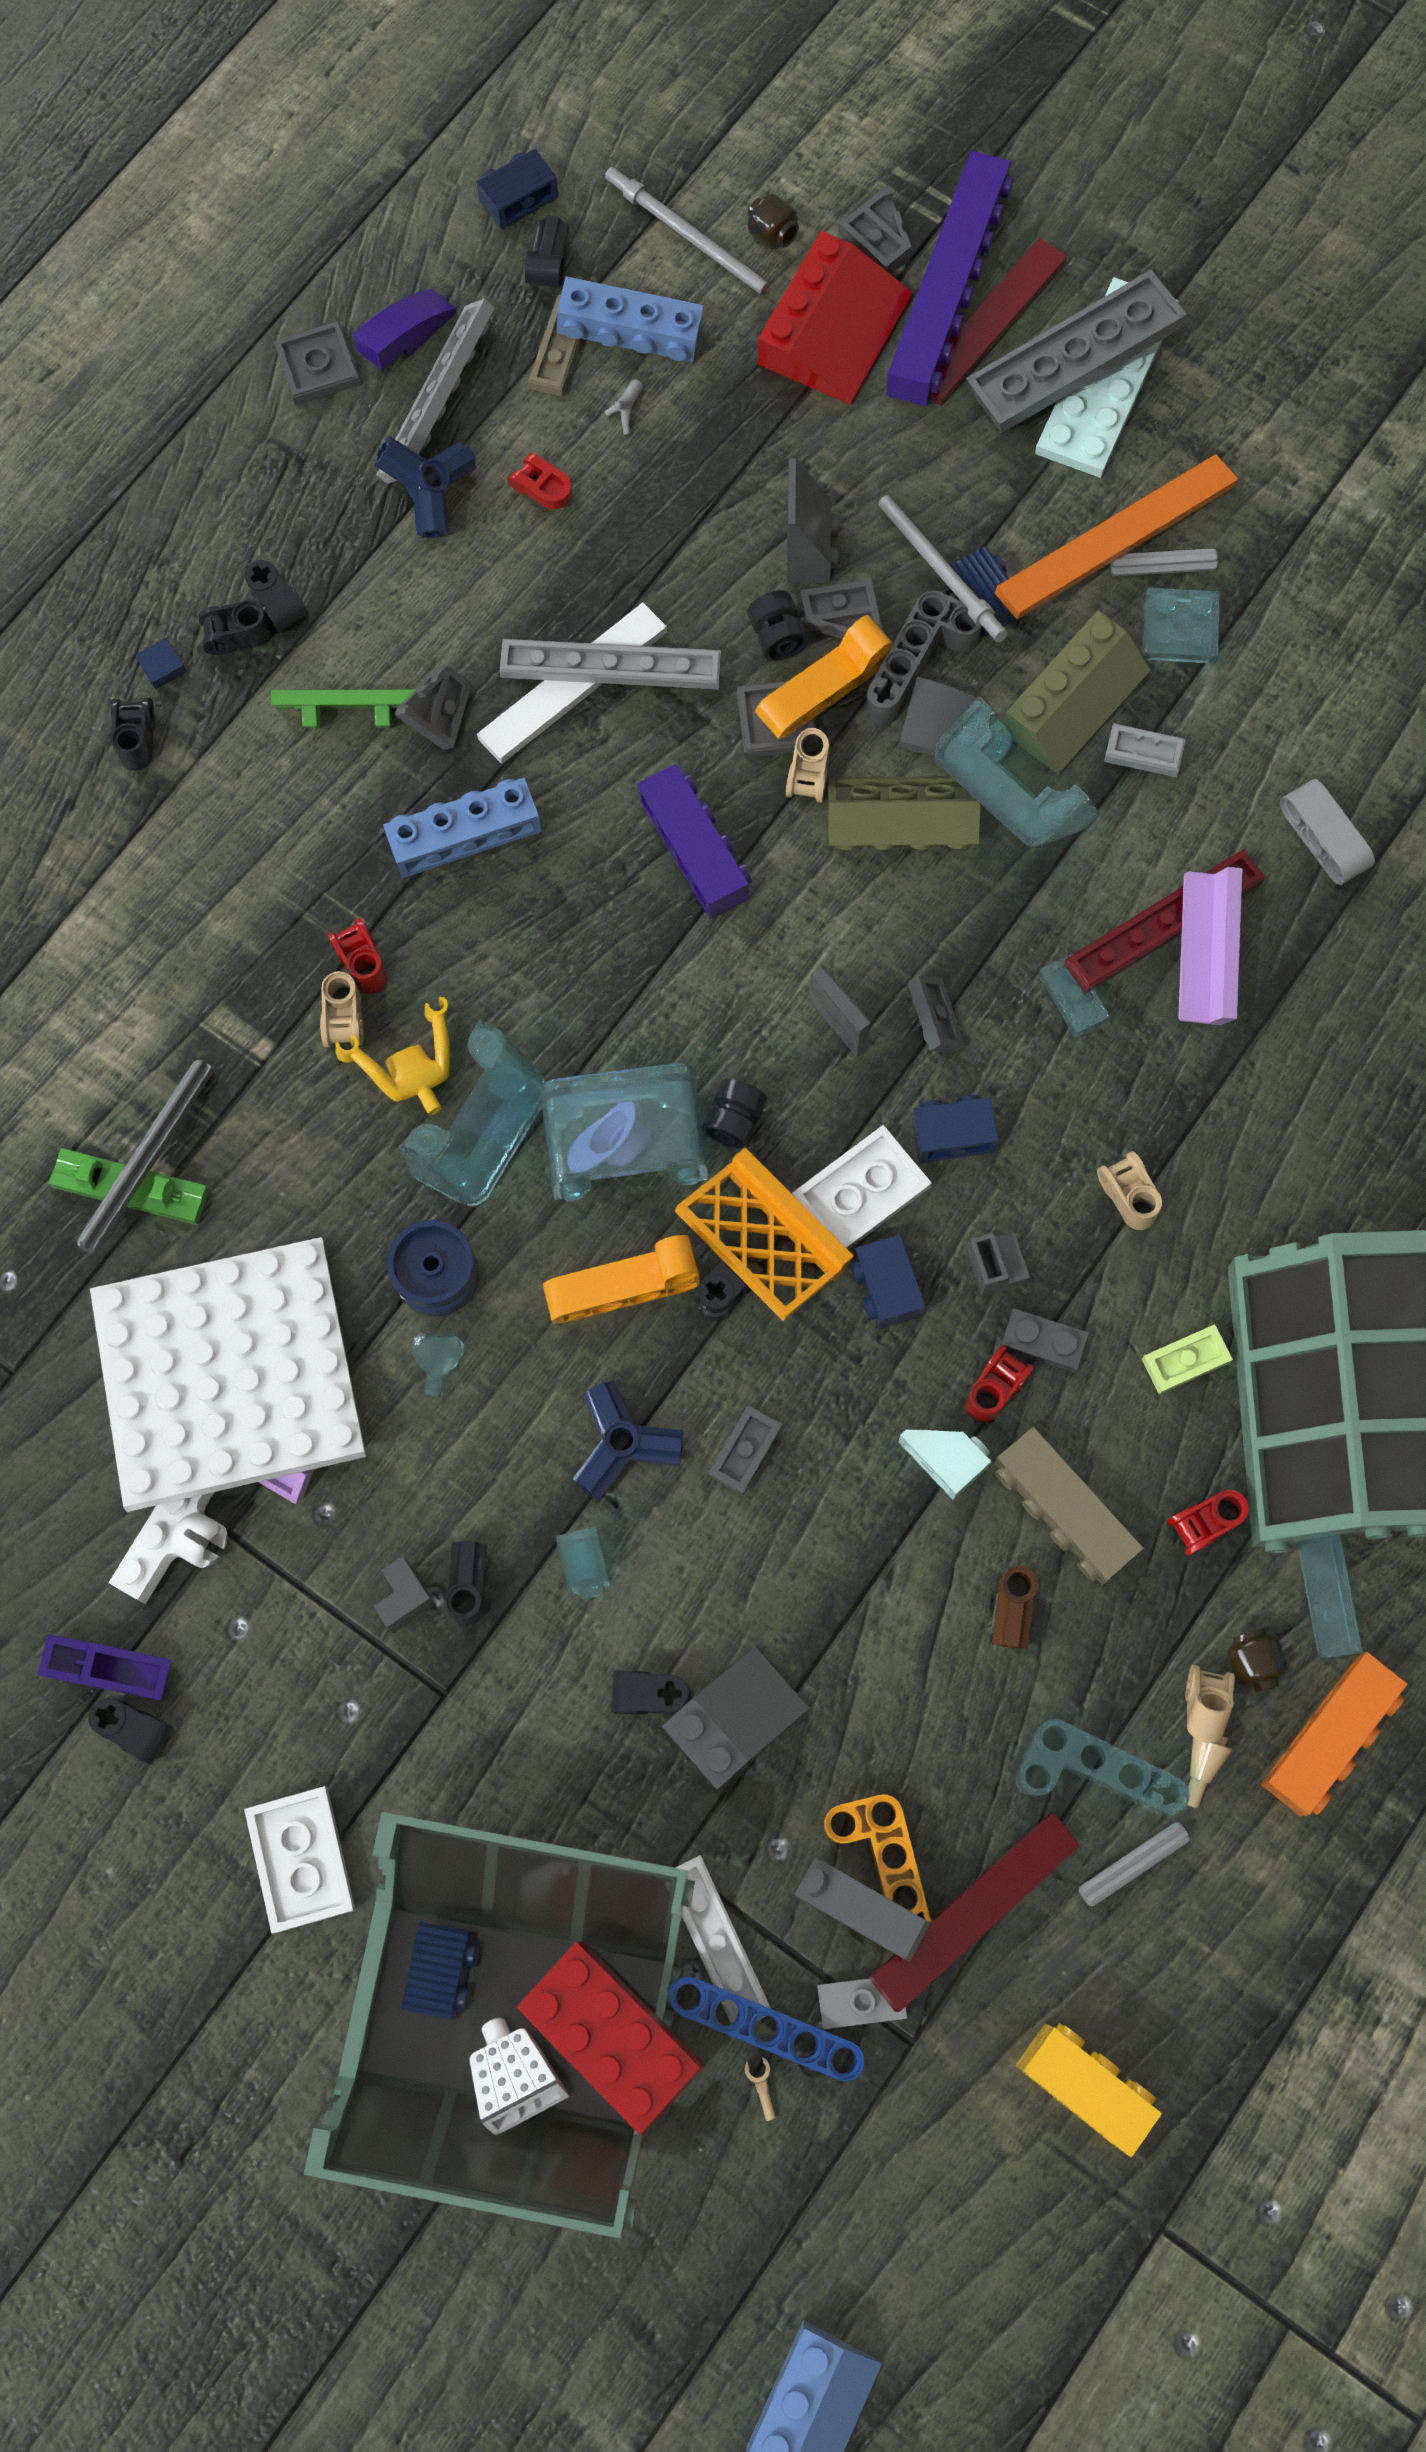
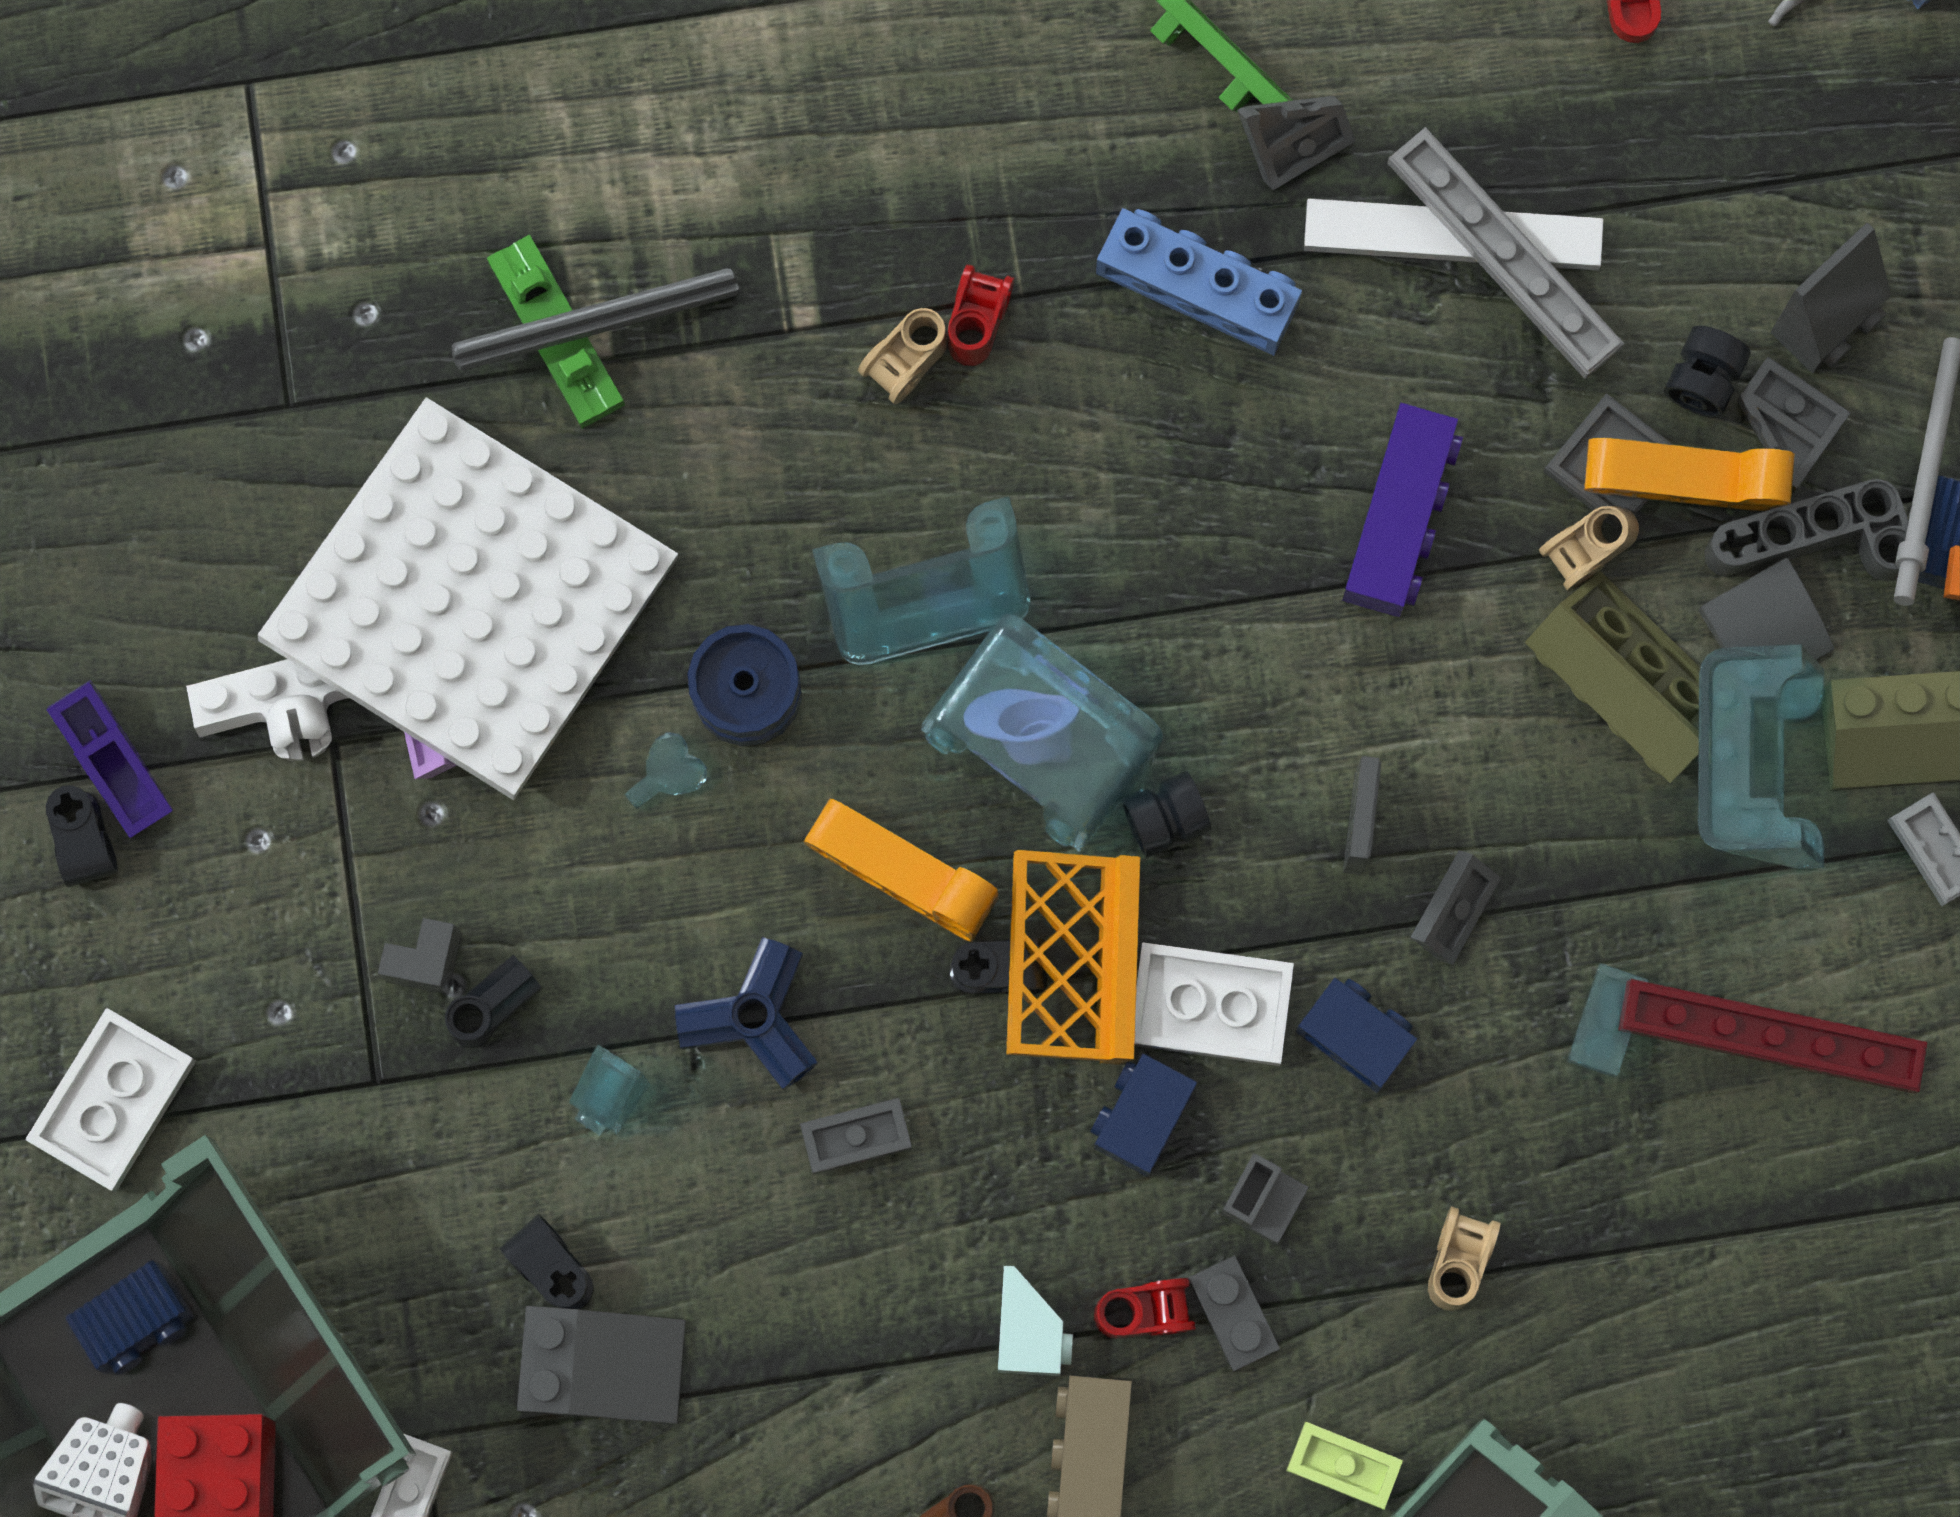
camera: 45 degrees right, 5 degrees up
yellow piece [335,997,450,1116] -> none
lavender panel [1178,867,1242,1025] -> none

